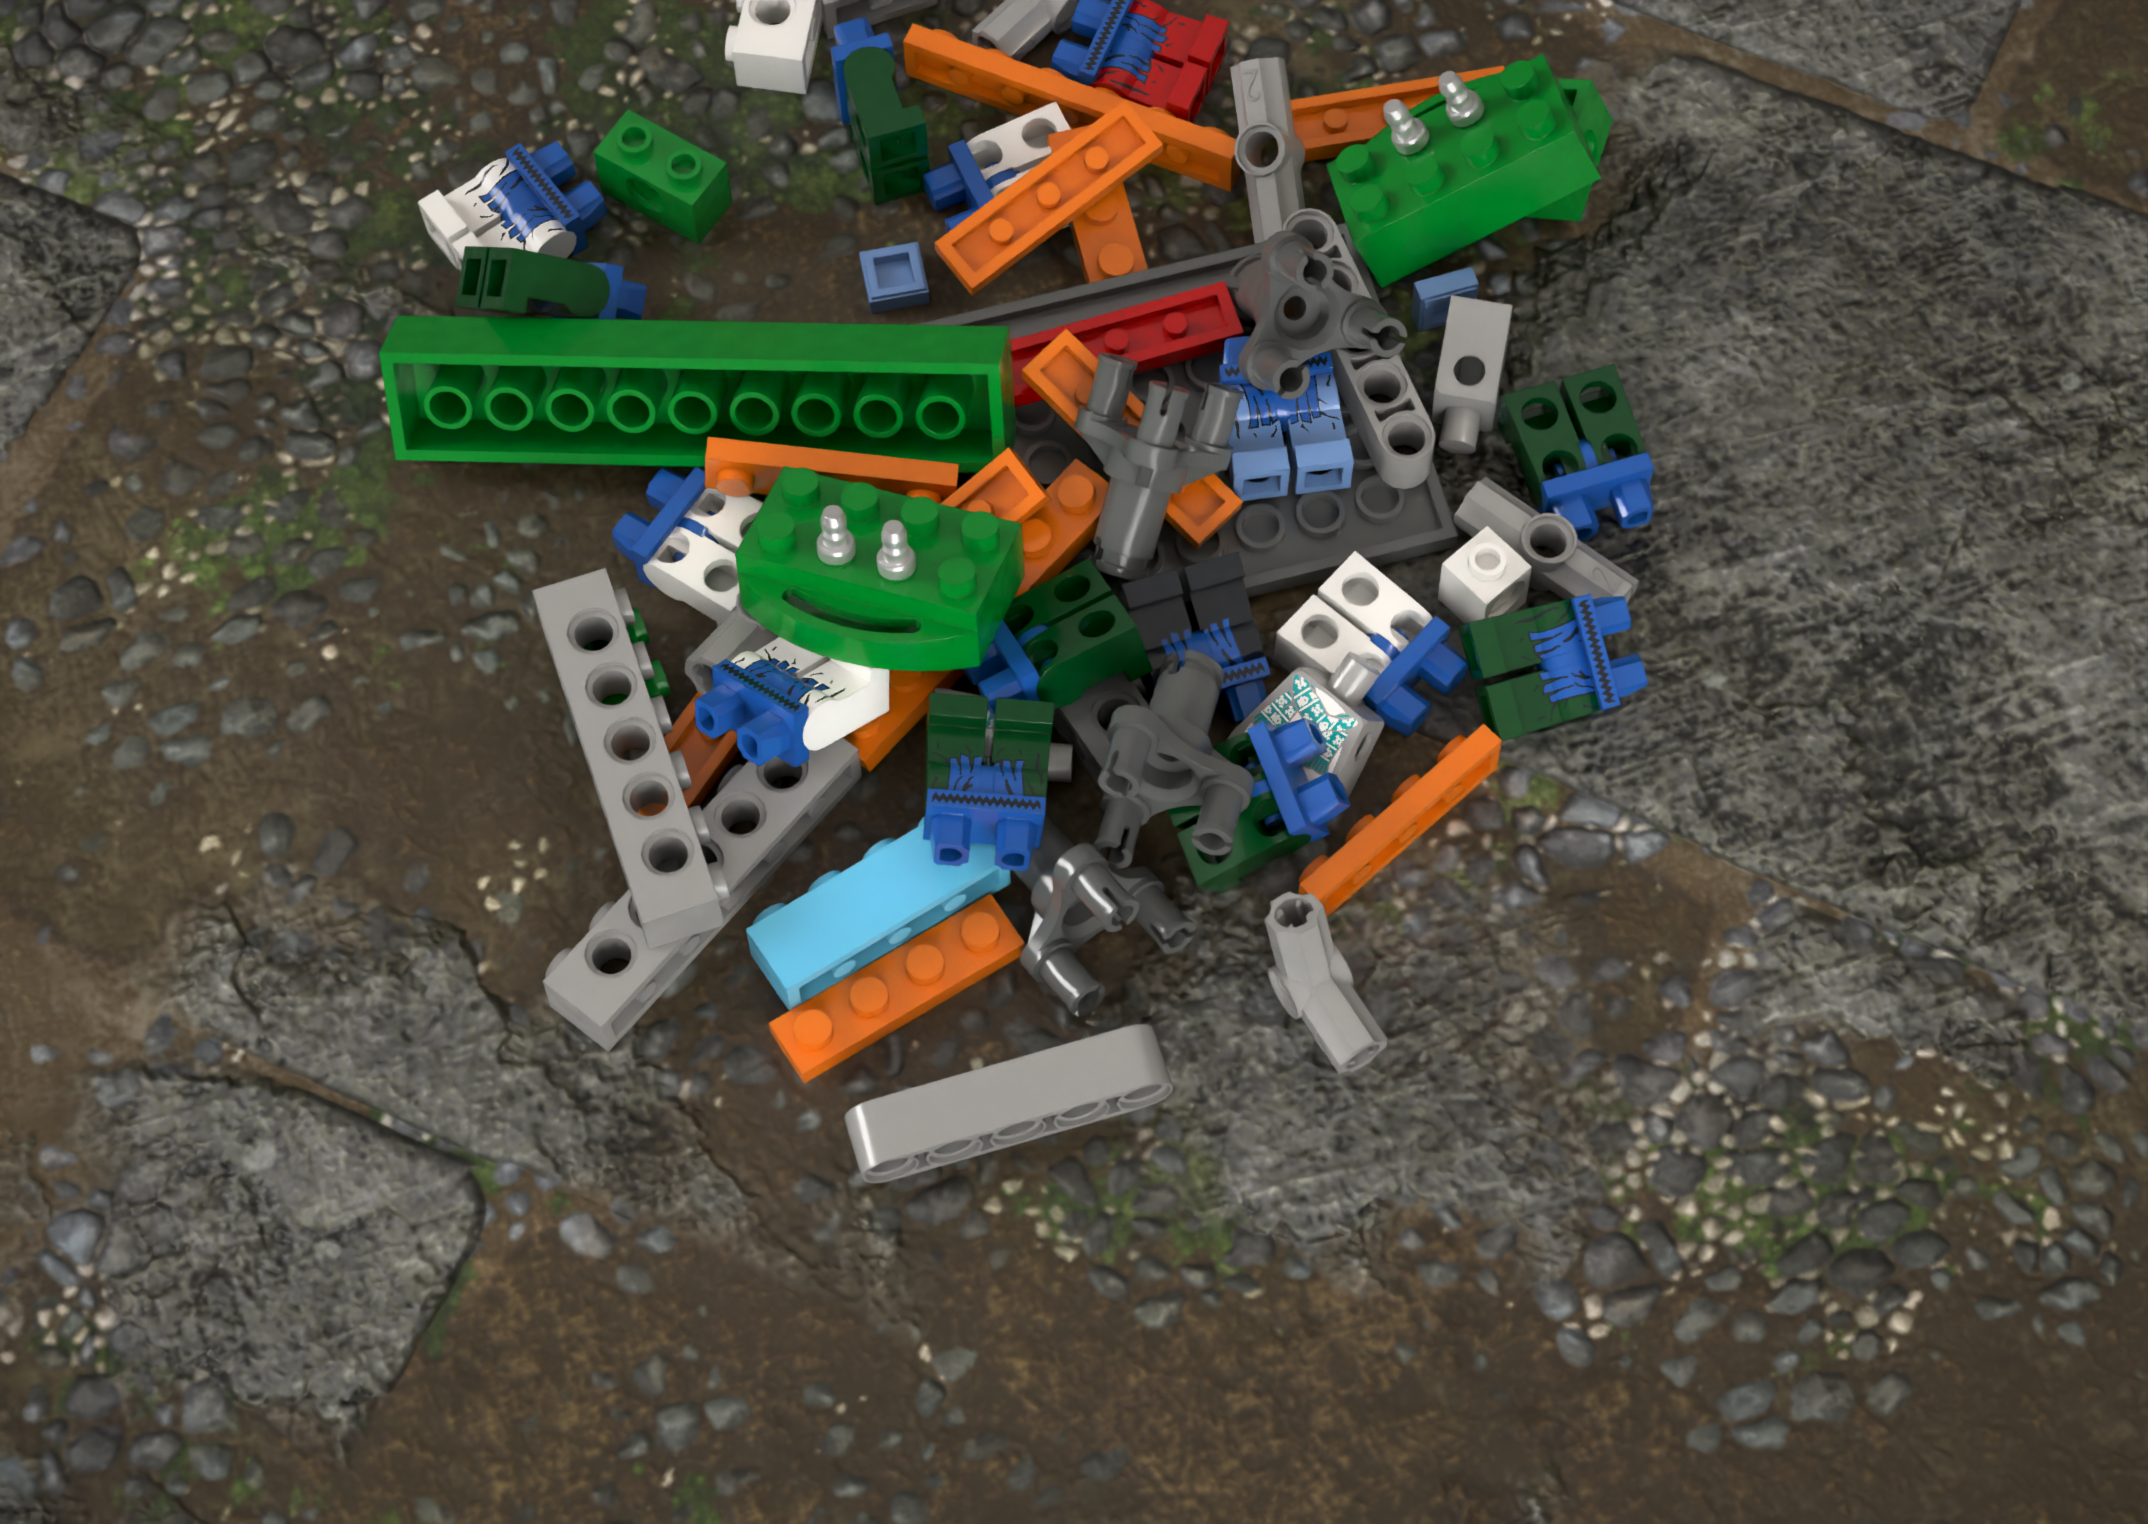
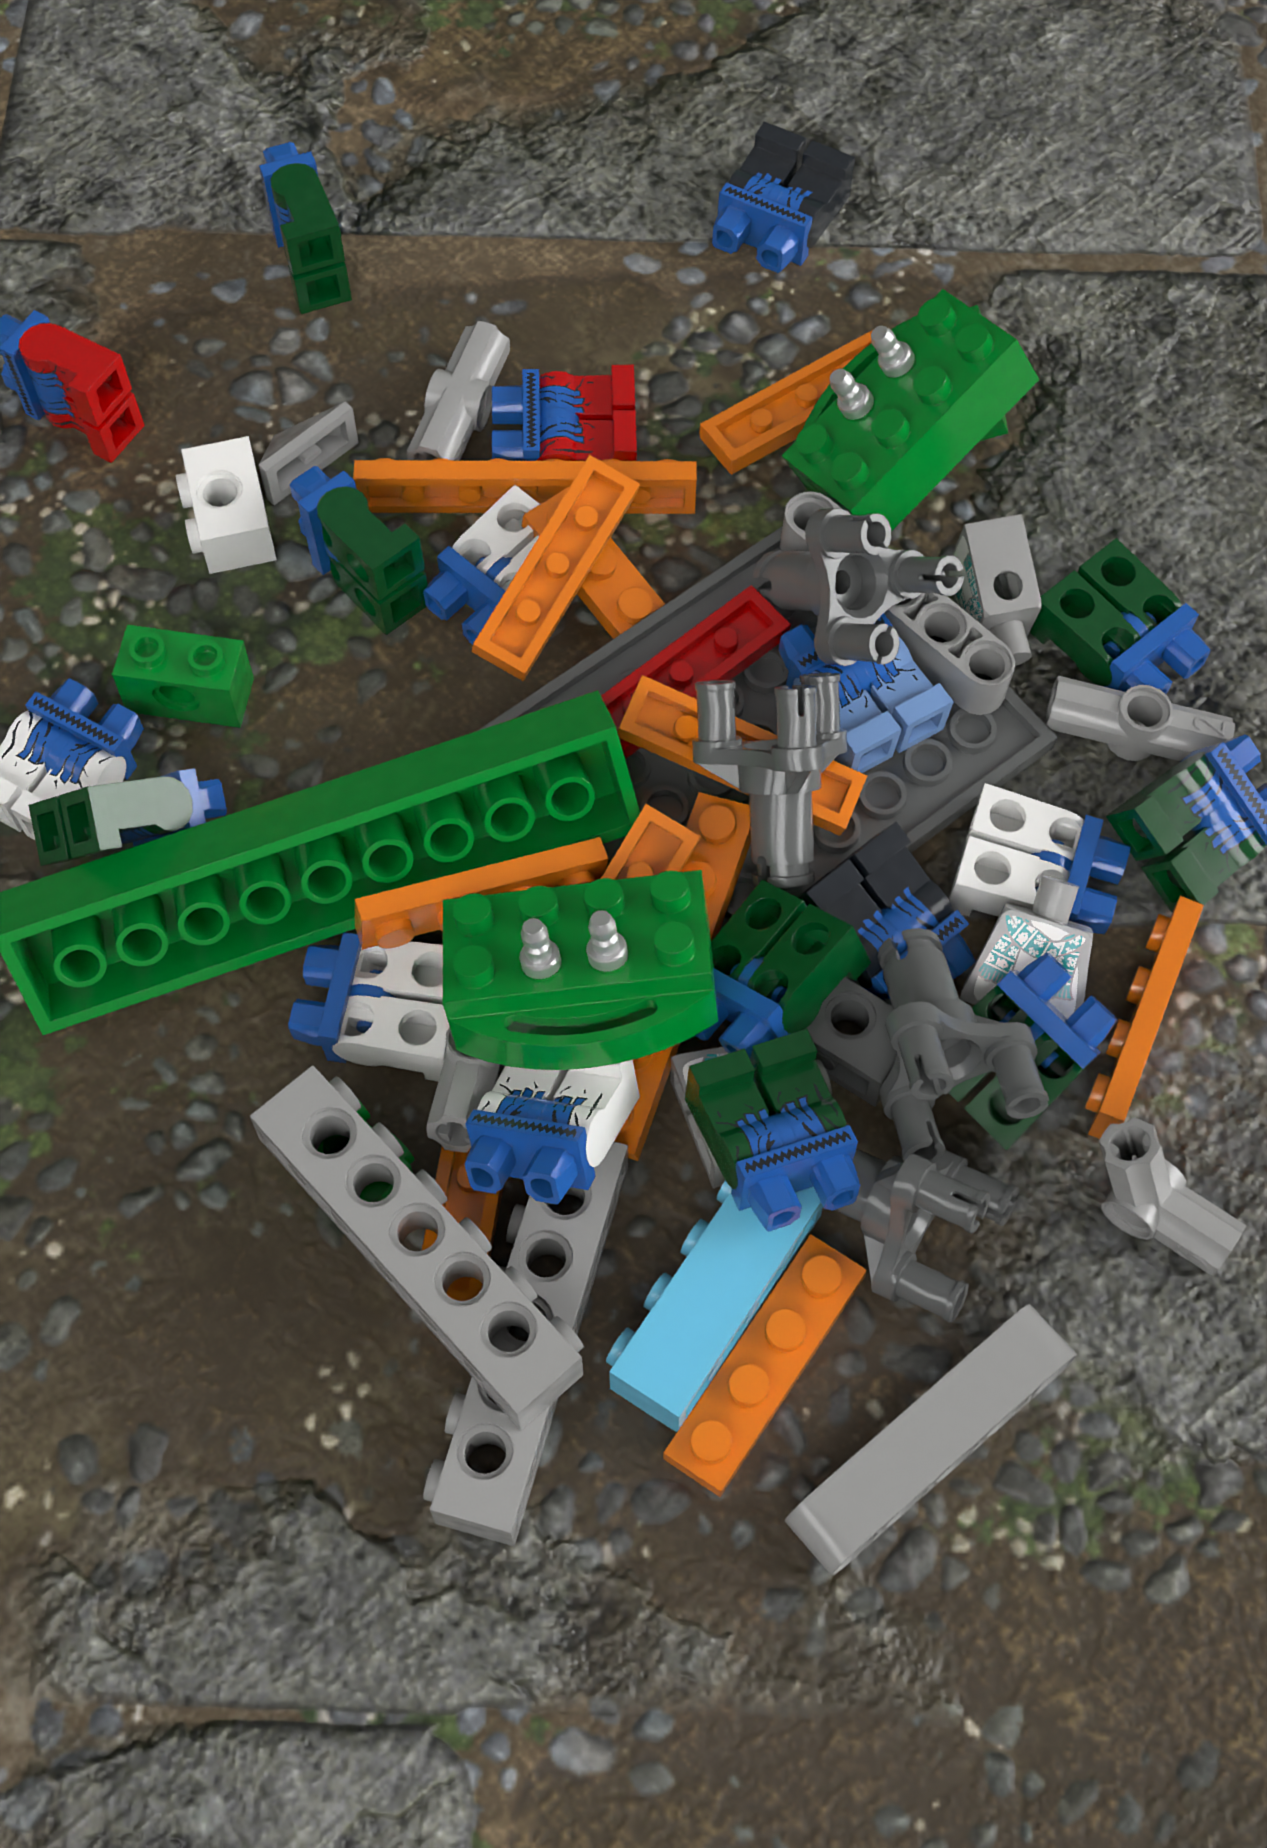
camera: 25 degrees left, 0 degrees up
medium blue tile [859,242,930,313] -> none
light grey piece [1230,57,1306,244] -> none
medium blue tile [1411,267,1479,332] -> none
white brick [1438,526,1532,624] -> none

